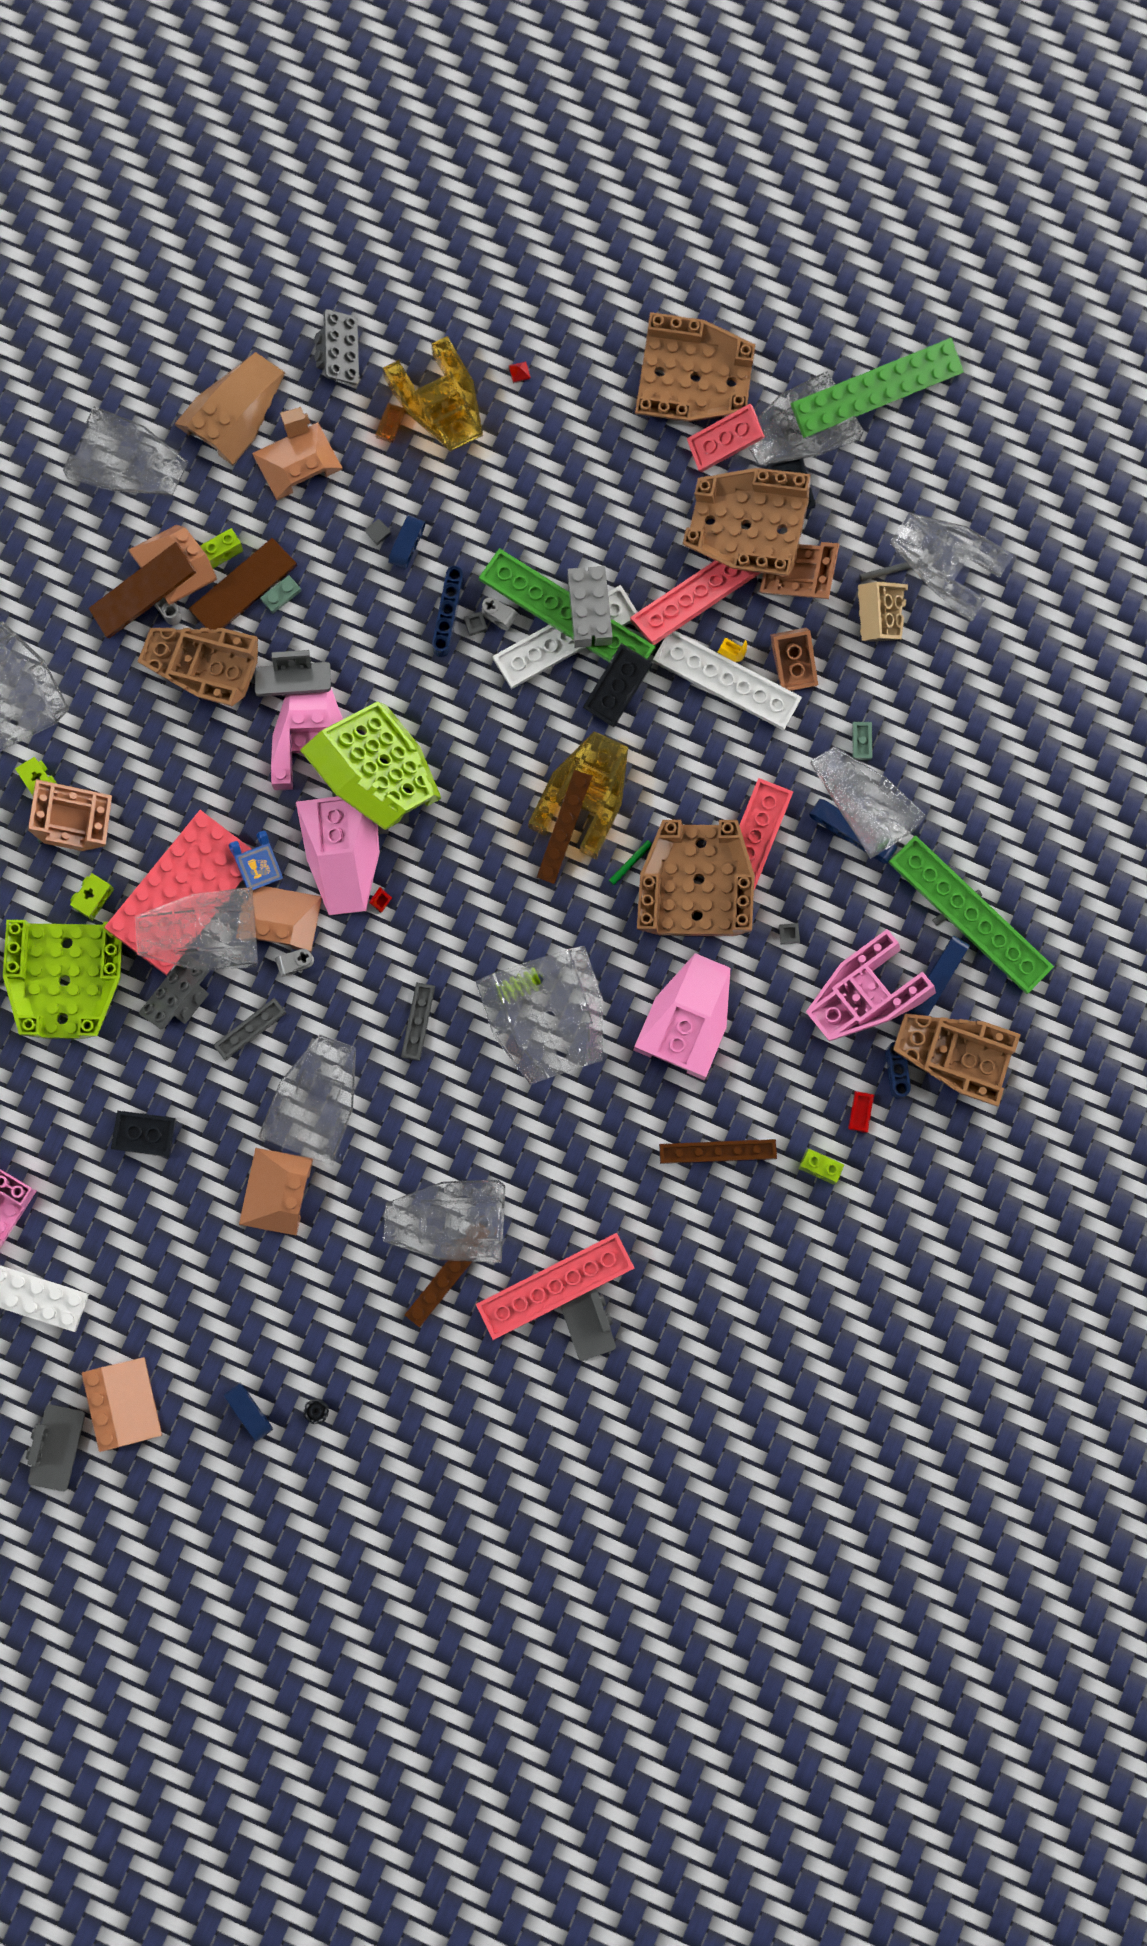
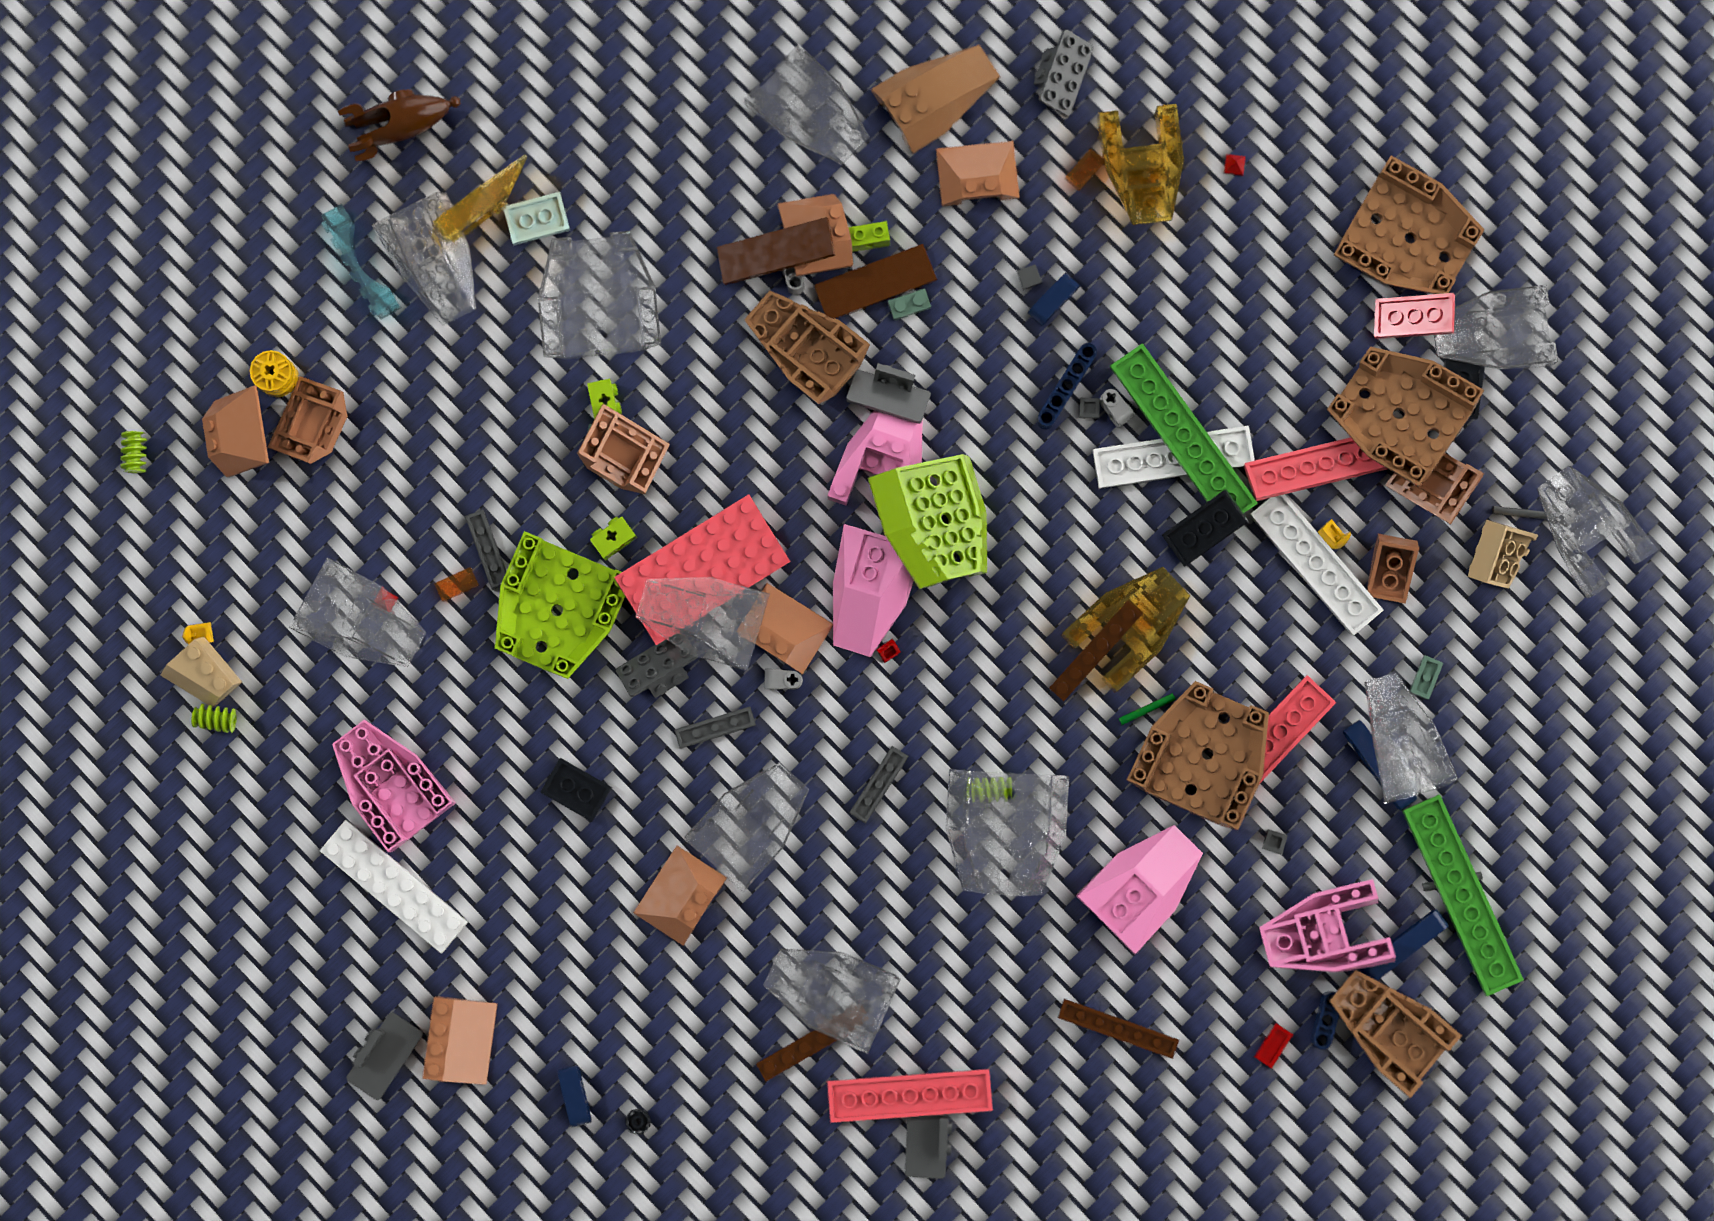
camera: 30 degrees right, 5 degrees up
blue flag [229,831,283,892] -> none
medium nougat brick [280,407,310,438] -> none
light grey piece [567,566,613,648] -> none
bright green plate [790,338,964,438] -> none
lime brick [798,1149,844,1185] -> none

